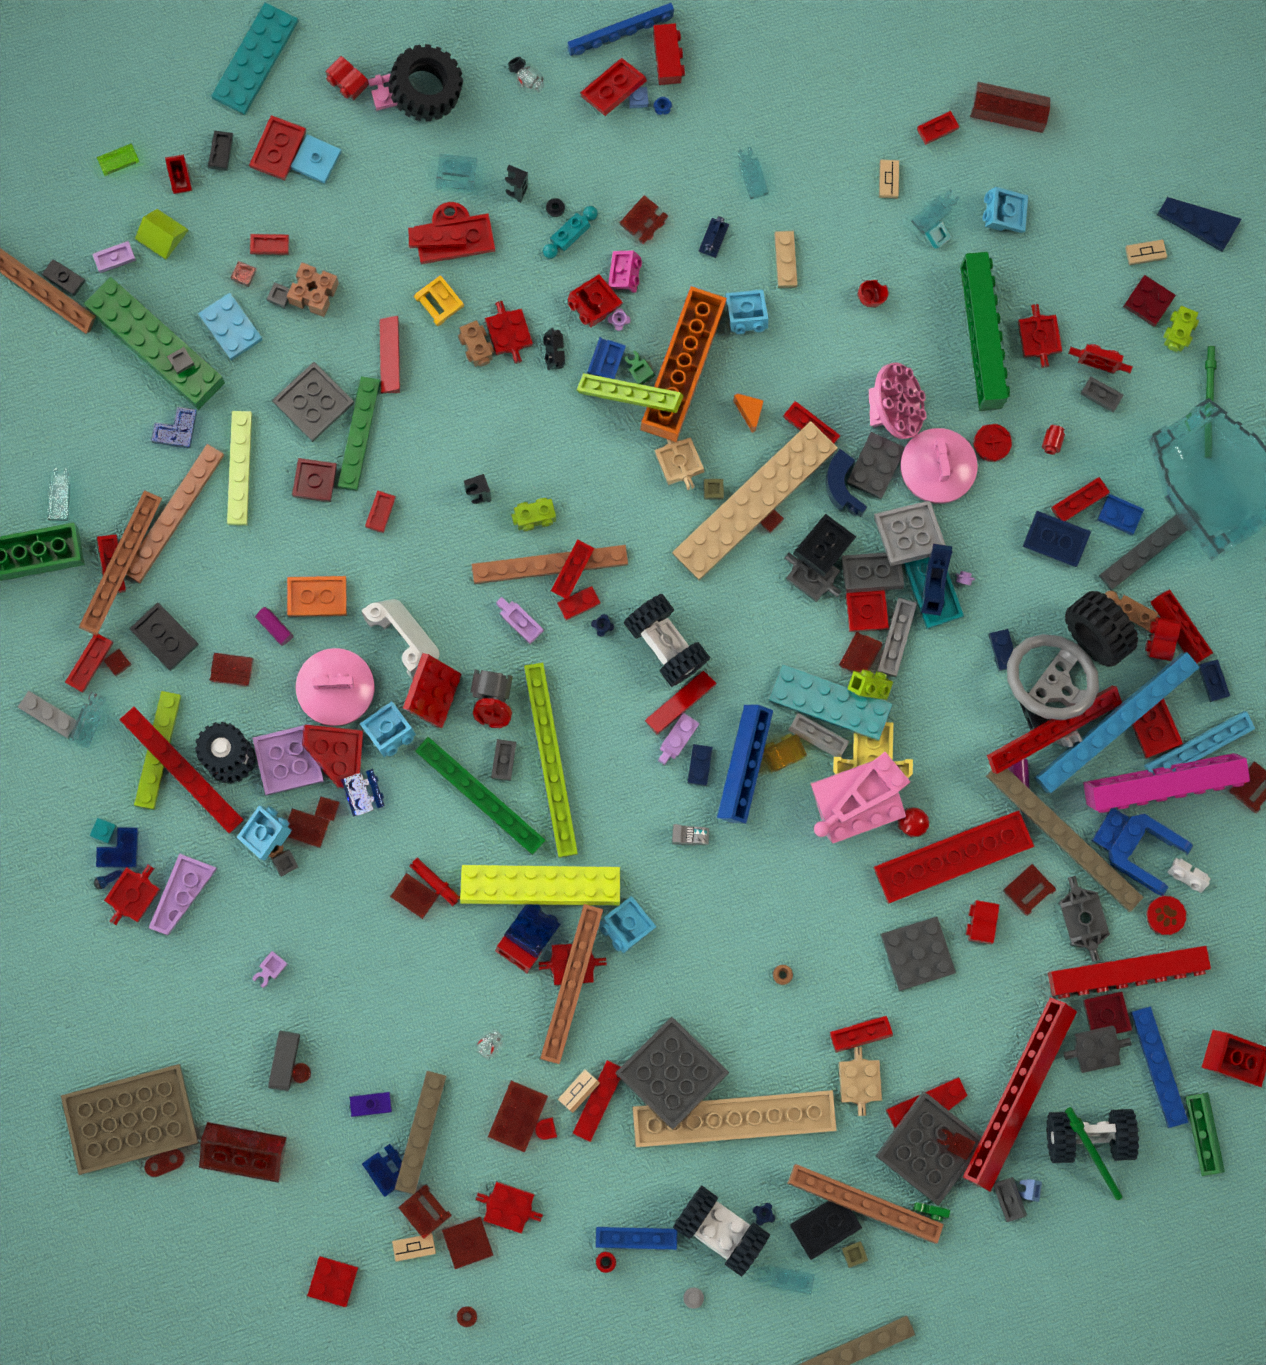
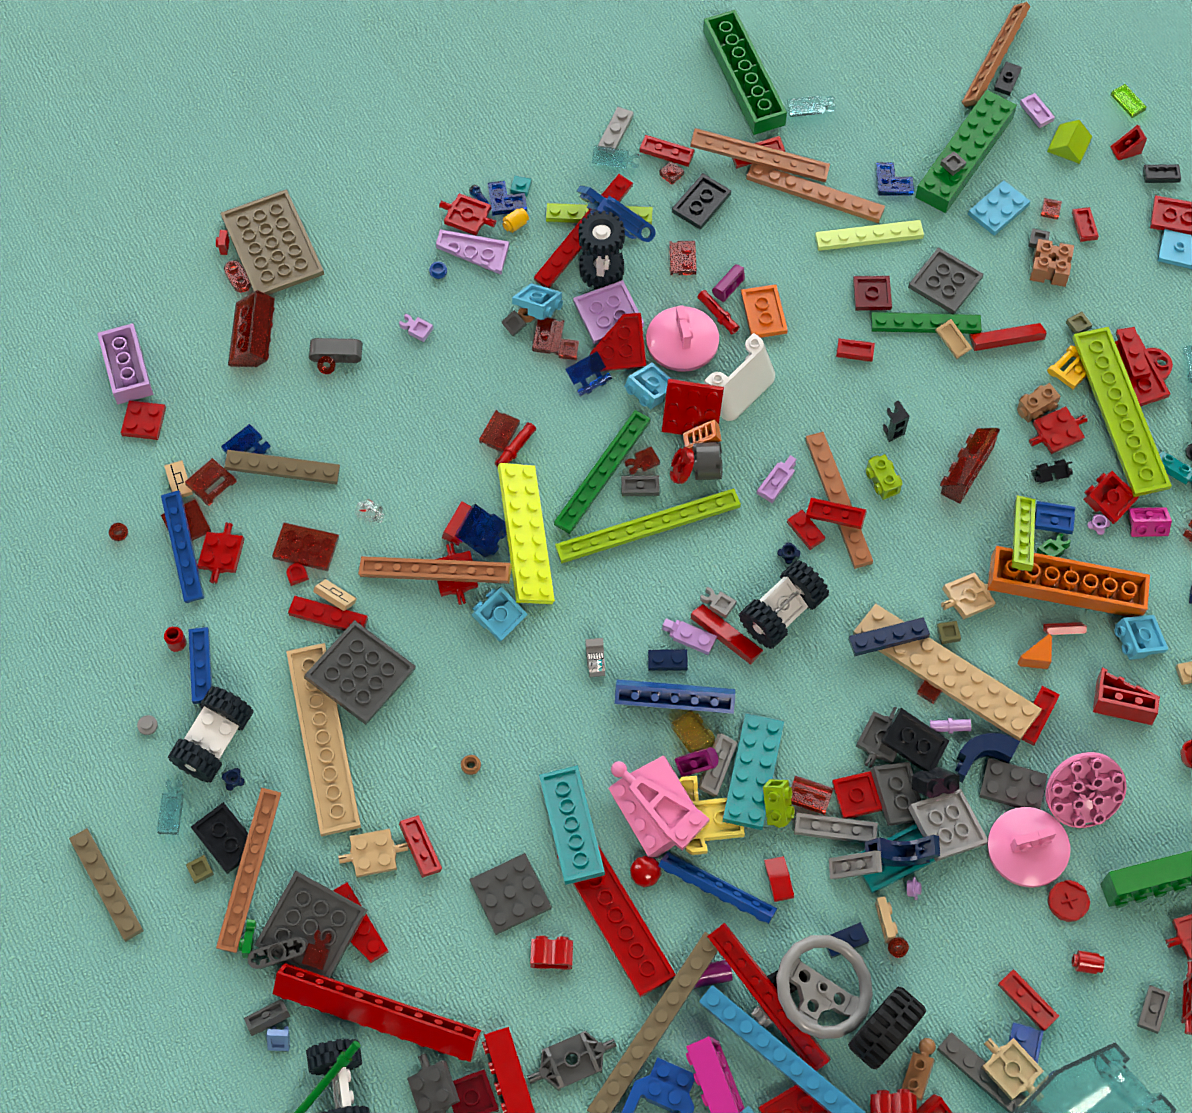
camera: 90 degrees right, 15 degrees down
dark purple plate [349,1092,392,1117] -> none
clear red plate [1003,864,1056,916] -> none
dark blue plate [1022,510,1091,567] -> none
none -> lavender brick [97,323,154,405]
none -> blue plate [161,490,204,603]
none -> red plate [216,230,230,255]
none -> dark grey beam [248,937,308,969]
none -> blue plate [429,261,447,279]
none -> yellow brick [502,208,529,233]
none -> teal plate [539,765,605,885]
none -> blue plate [576,185,656,242]
none -> clear red plate [625,446,660,475]
none -> blue plate [659,852,777,924]
none -> magenta brick [674,747,719,777]
none -> orange slope [683,420,722,450]
none -> red pin [697,290,740,335]
none -> light grey plate [700,587,737,619]
none -> red slope [764,856,794,902]
none -> light grey plate [829,851,882,879]
none -> dark blue plate [848,617,930,657]
none -> tan plate [875,896,898,943]
none -> clear red plate [888,937,909,958]
none -> black brick [912,767,960,798]
none -> lavender pin [930,718,971,734]
none -> tan tile [935,319,972,360]
none -> clear red slope [940,428,1000,504]
none -> tan plate [981,1038,1044,1101]
none -> tile [1043,622,1087,635]
none -> olive plate [1066,311,1093,334]
none -> lime plate [1072,326,1172,497]
none -> red wedge [1093,667,1160,725]

